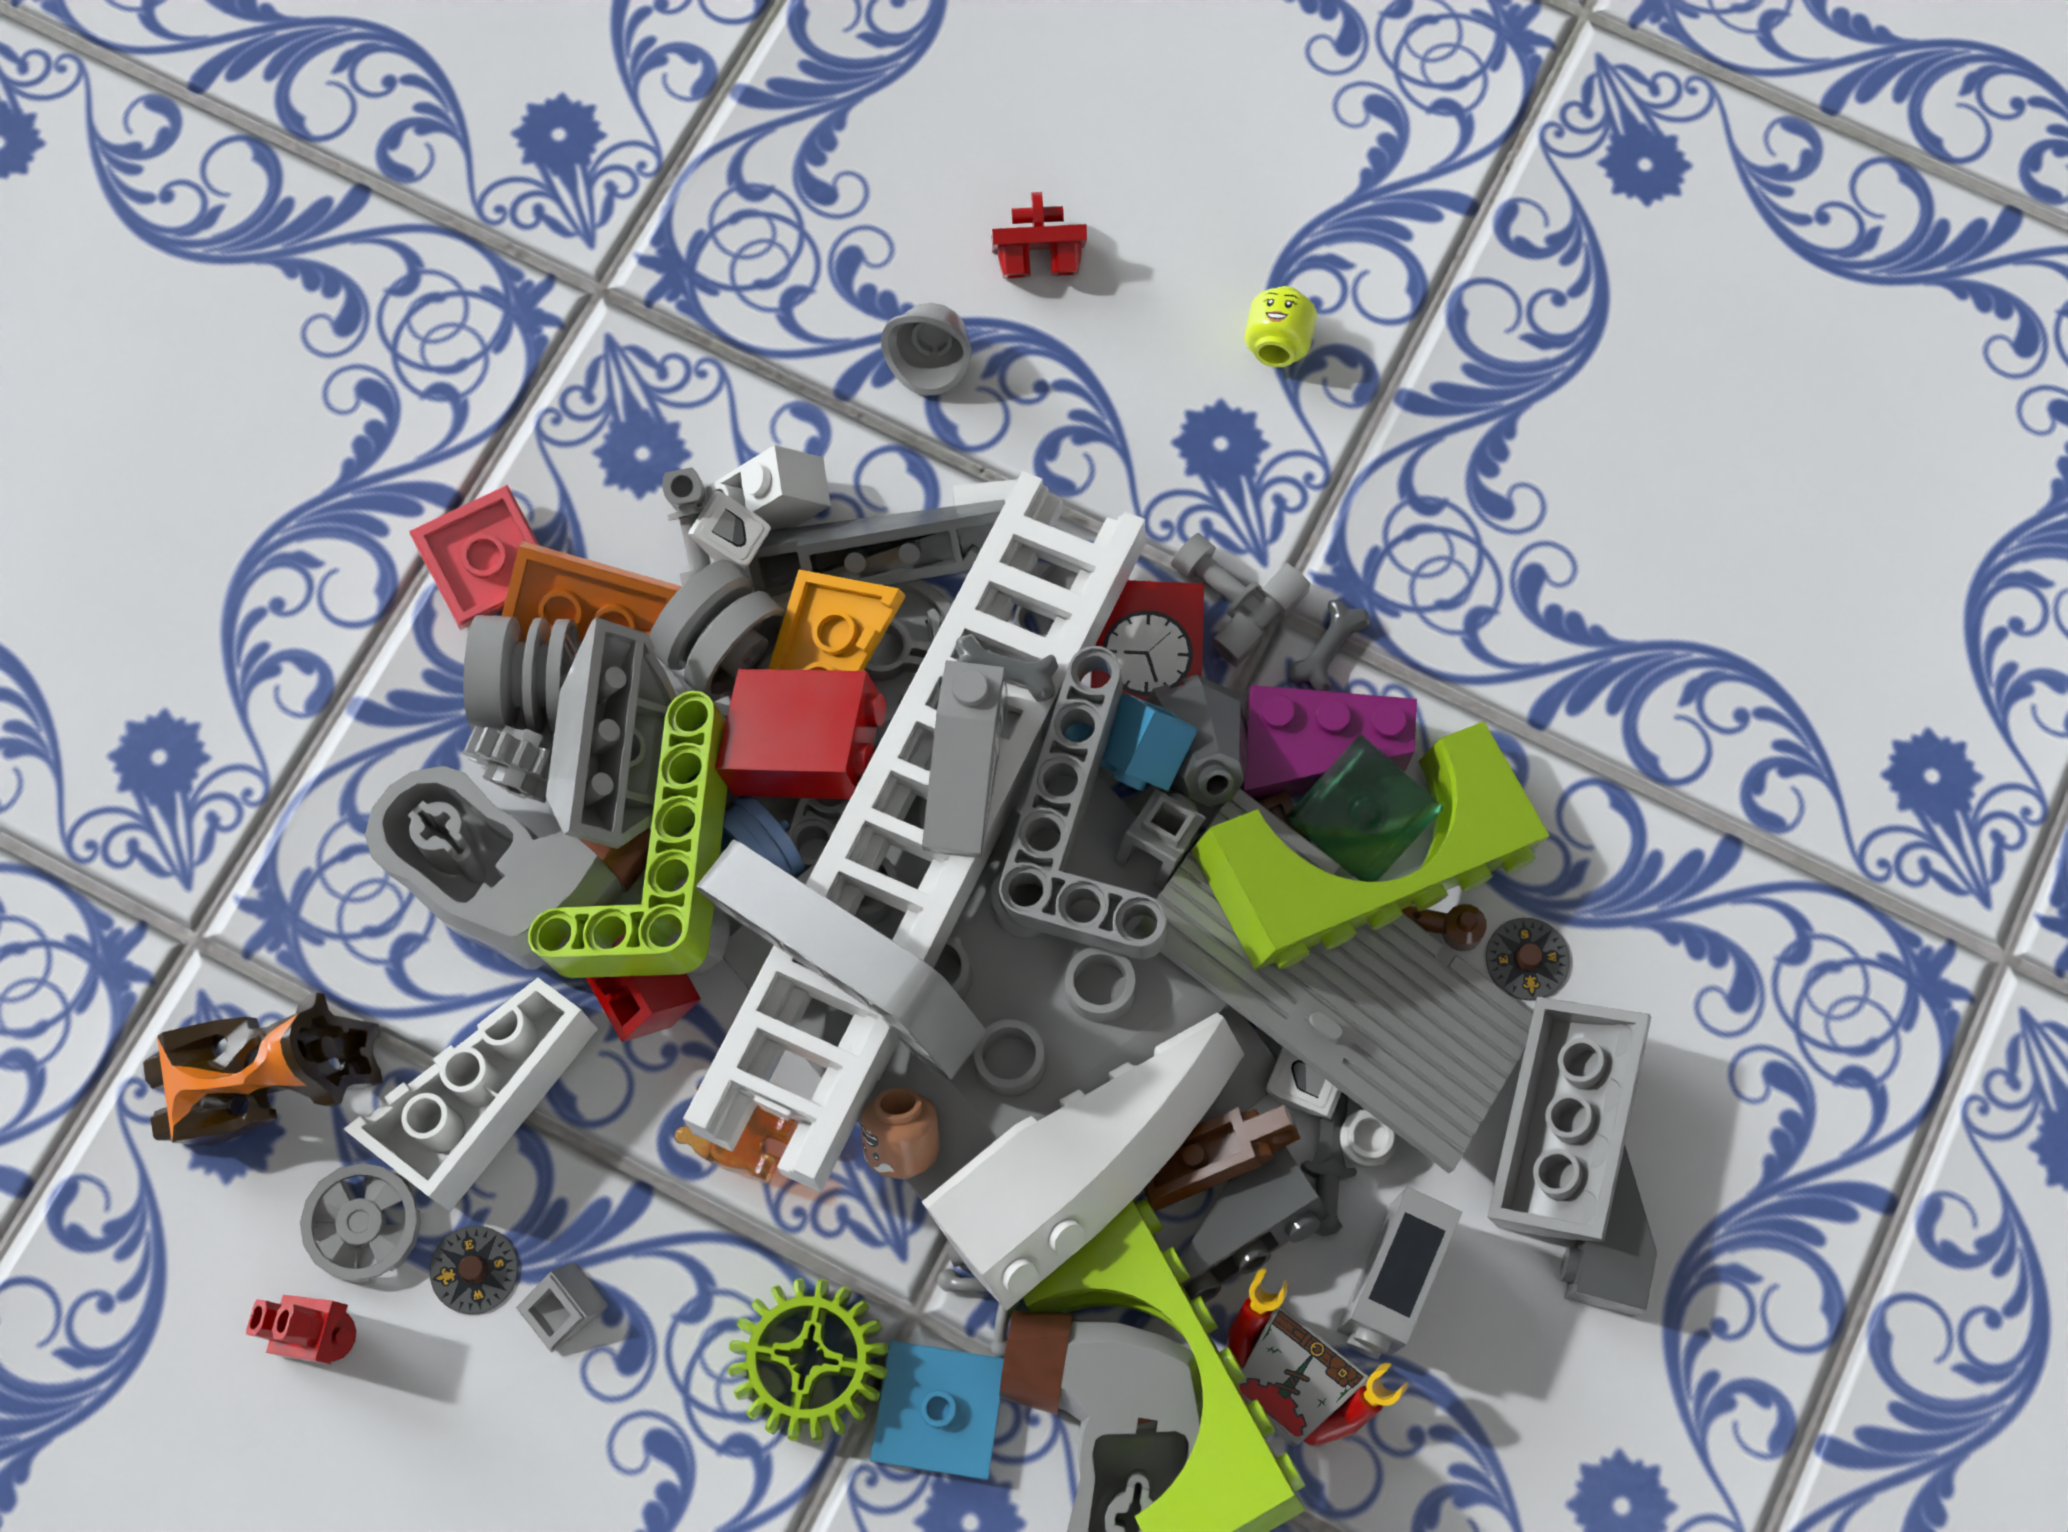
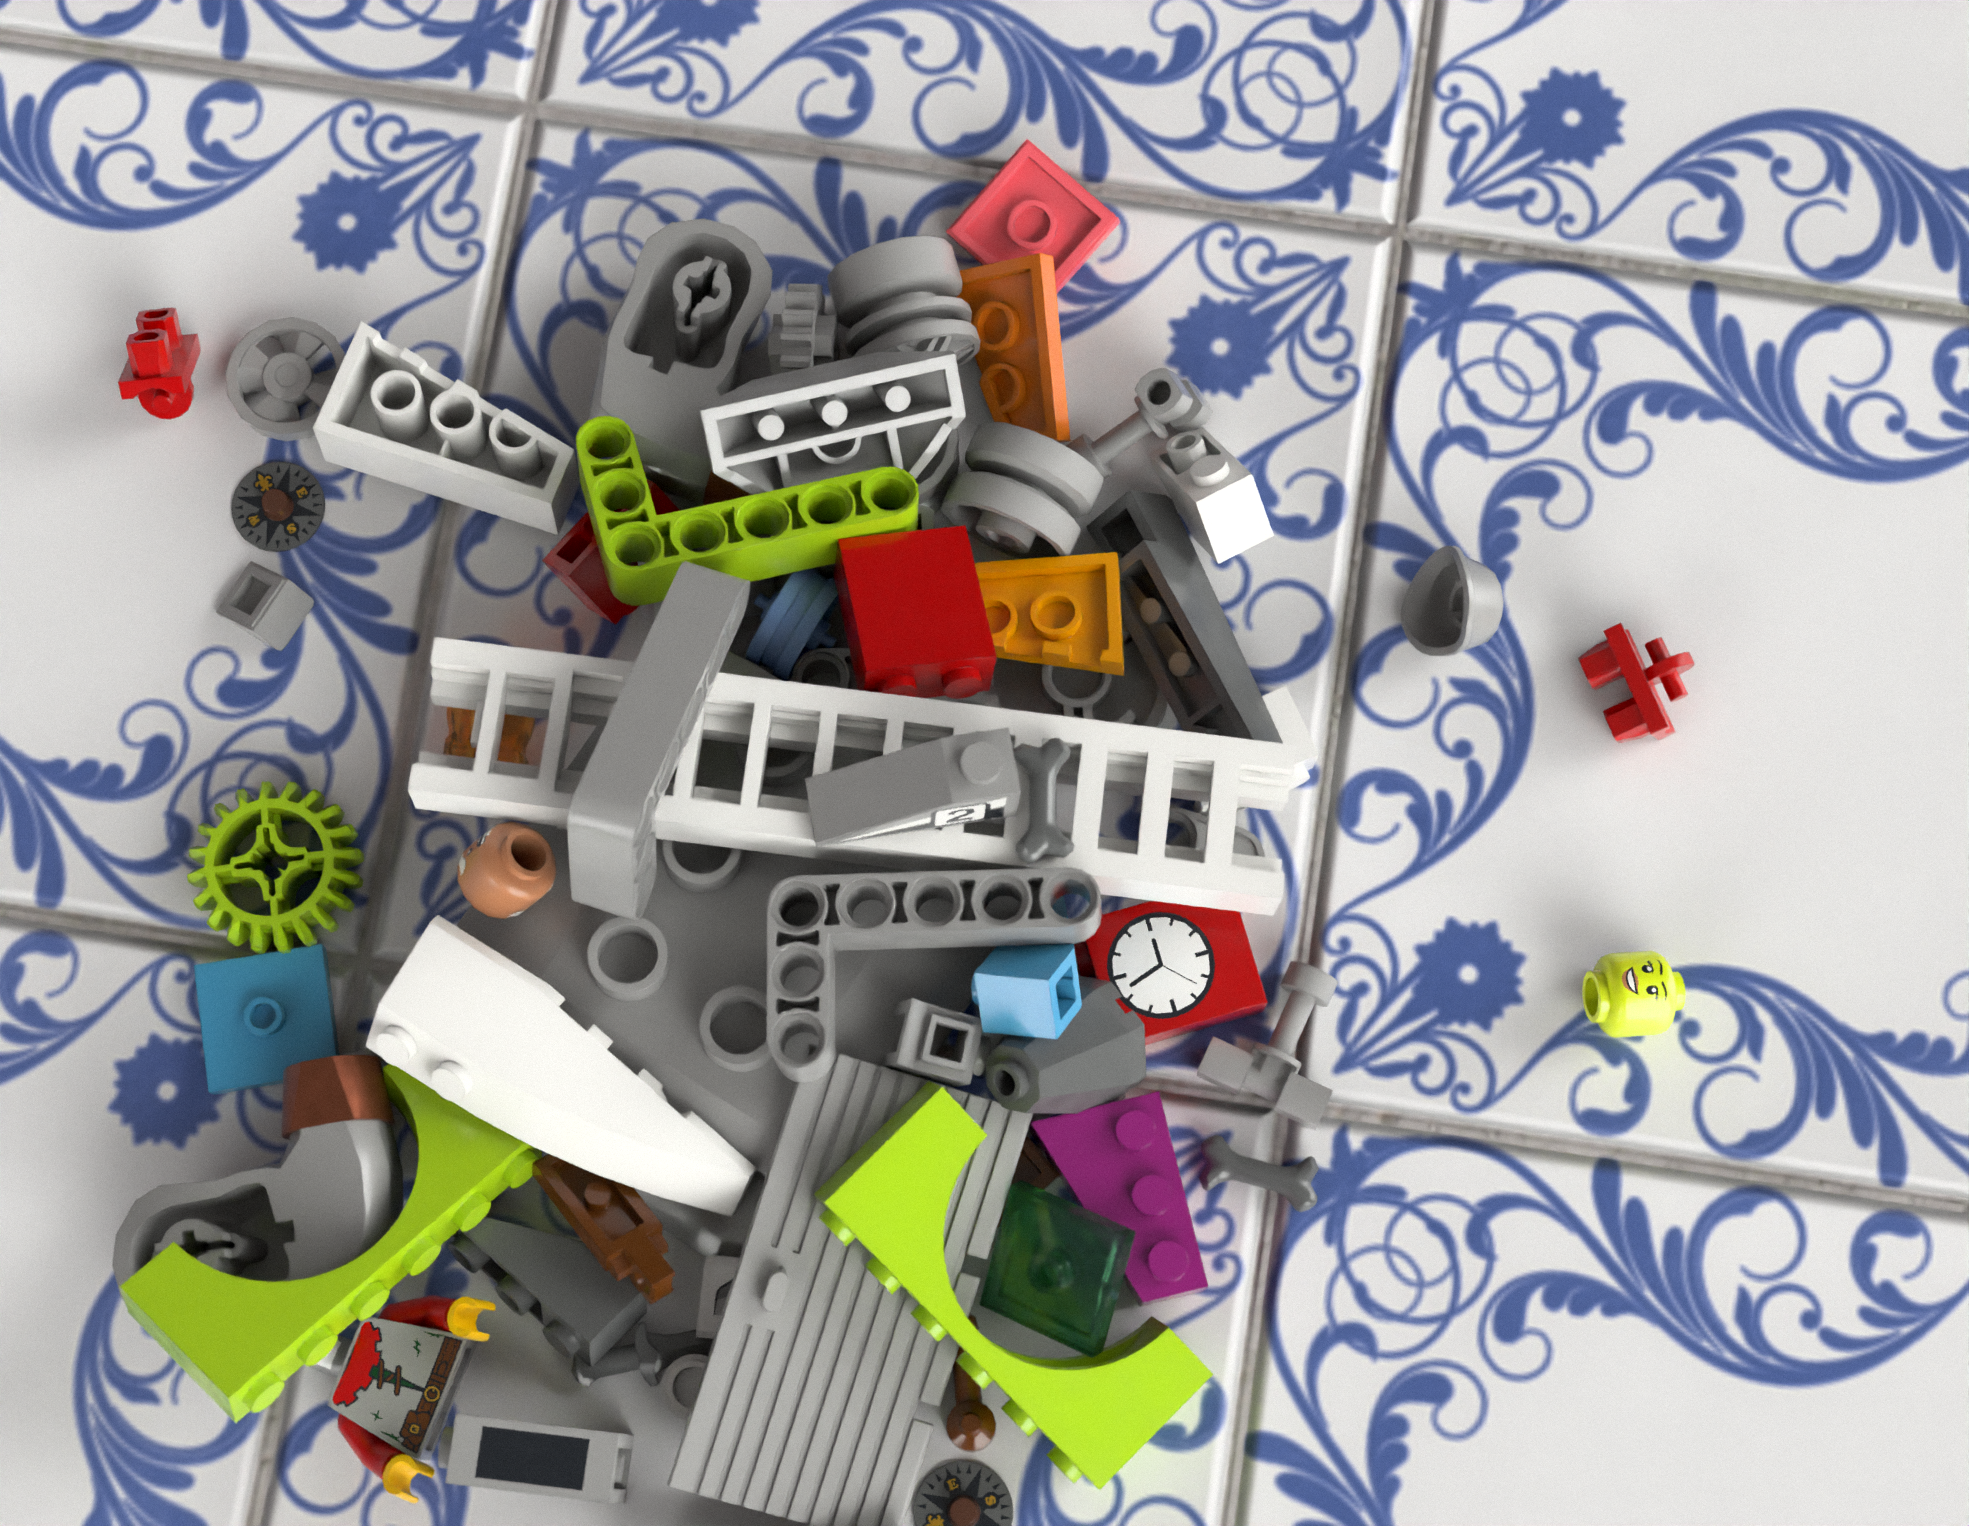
camera: 75 degrees right, 5 degrees up
dark brown hips [143,993,383,1145] -> none
white slope [688,491,771,569] -> none

